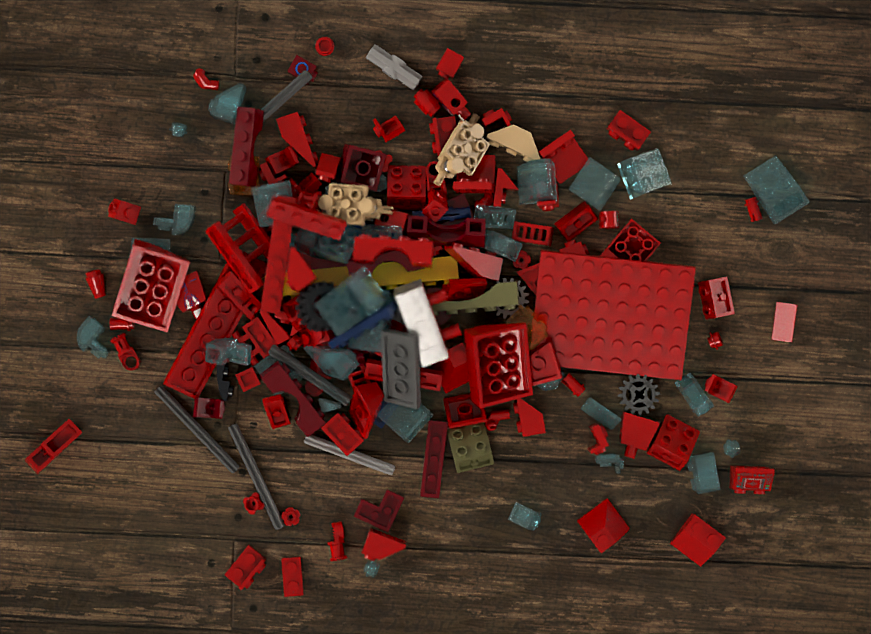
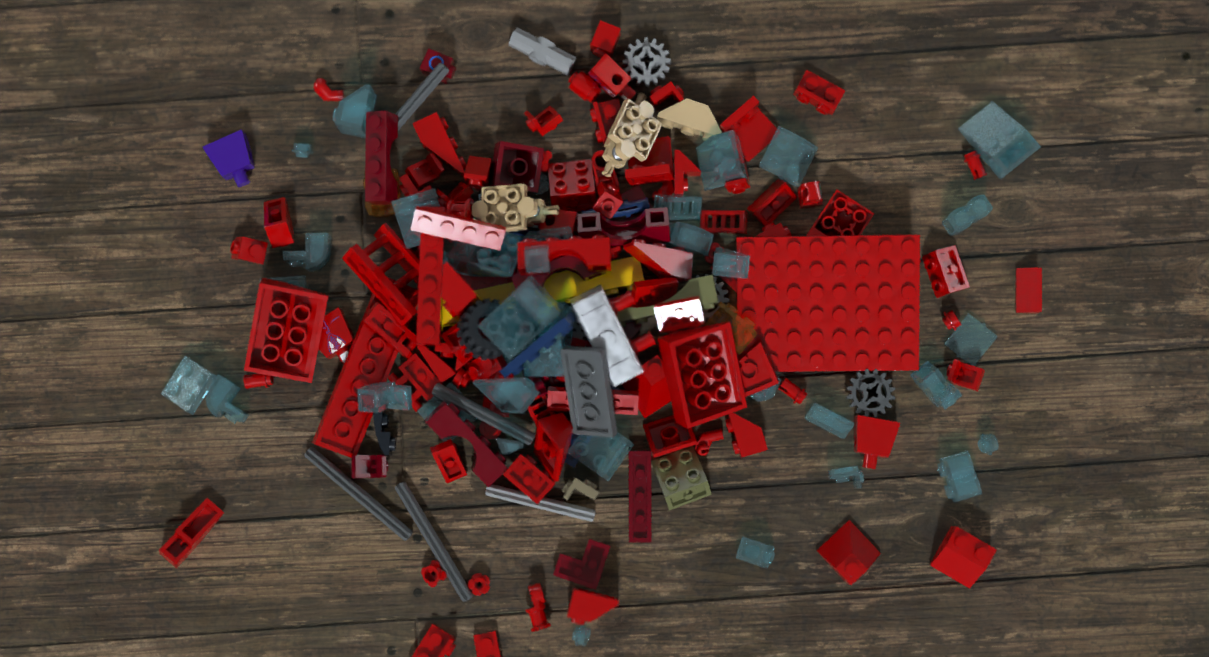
camera: 10 degrees left, 5 degrees down
red cone [85,269,106,298] -> none
red connector [110,333,141,371] -> none
red plate [235,367,261,392] -> none
red plate [315,37,334,56] -> none
red bracket [587,423,609,455] -> none
clear light blue bracket [617,149,671,199] -> none
red bracket [646,414,700,471] -> none
red slope [729,465,775,494] -> none
none -> clear light blue plate [161,356,217,415]
none -> dark purple torso [203,129,255,187]
none -> red slope [264,197,294,248]
none -> clear light blue slope [524,245,550,273]
none -> dark tan bracket [562,478,599,500]
none -> light grey gear [623,37,671,87]
none -> bracket [654,296,705,333]
none -> clear light blue slope [712,247,750,279]
none -> clear light blue brick [942,194,993,236]
none -> clear light blue piece [944,313,998,366]

